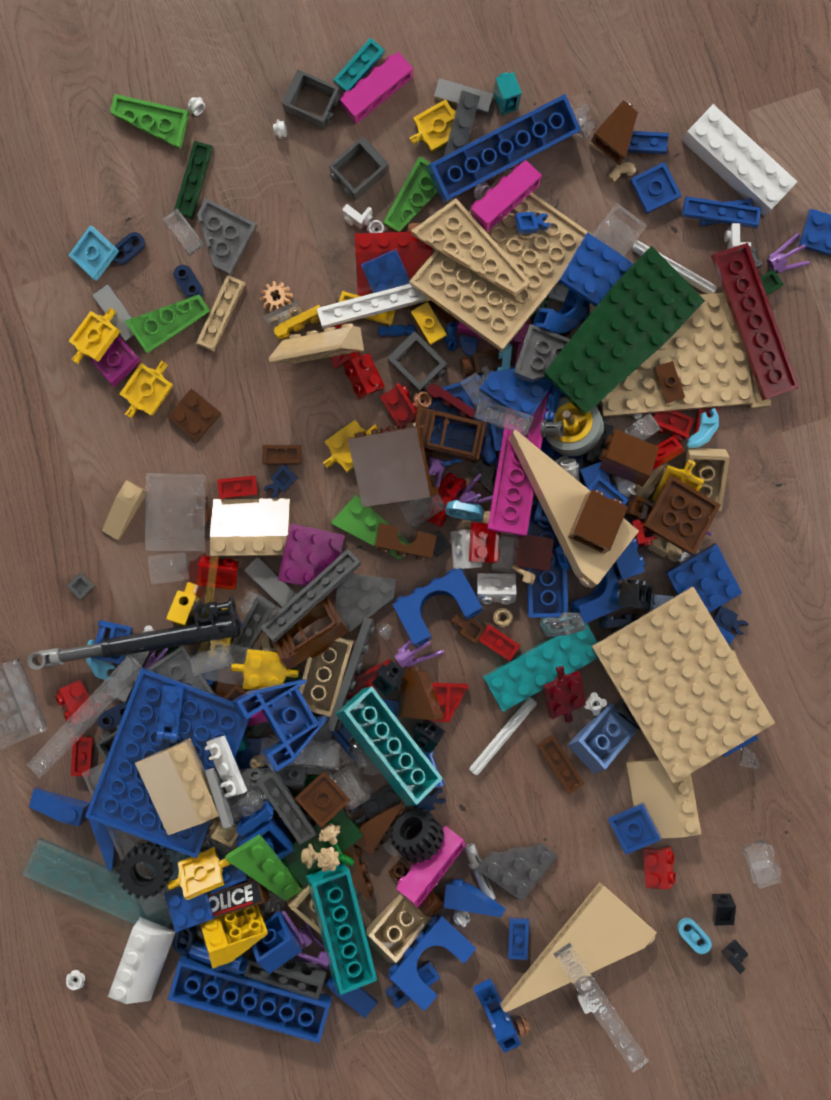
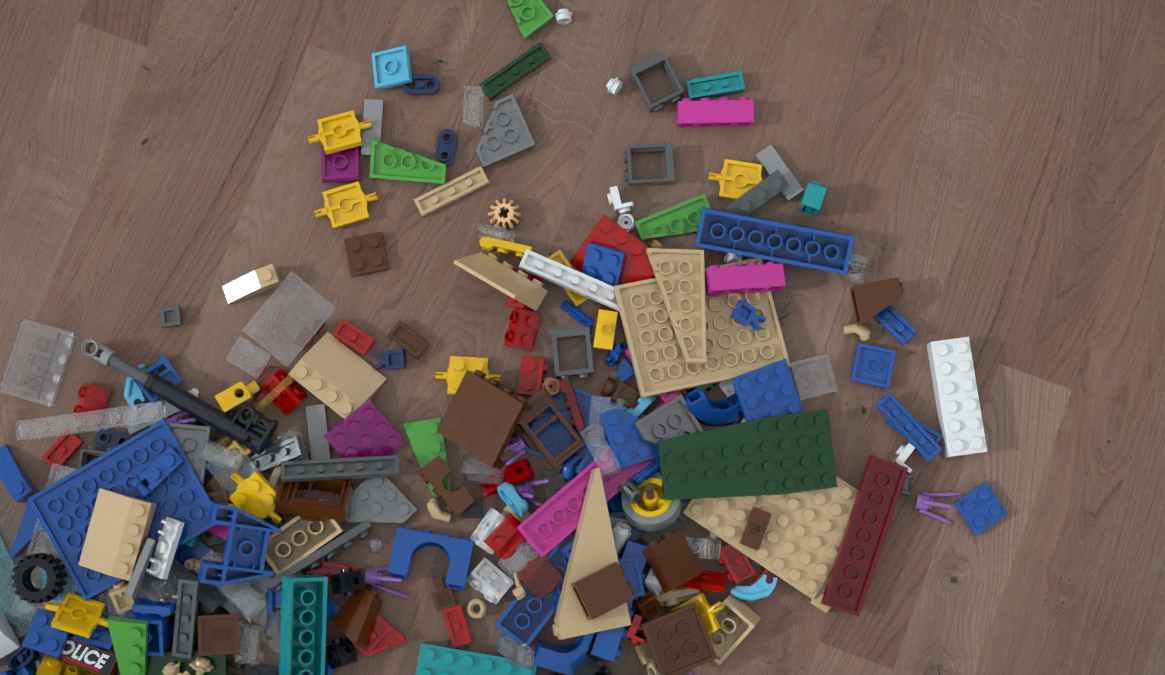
camera: 40 degrees right, 5 degrees down
white axle [632,241,717,294] -> none
dark green plate [760,269,783,295] -> none
none -> tan arm [427,498,451,523]

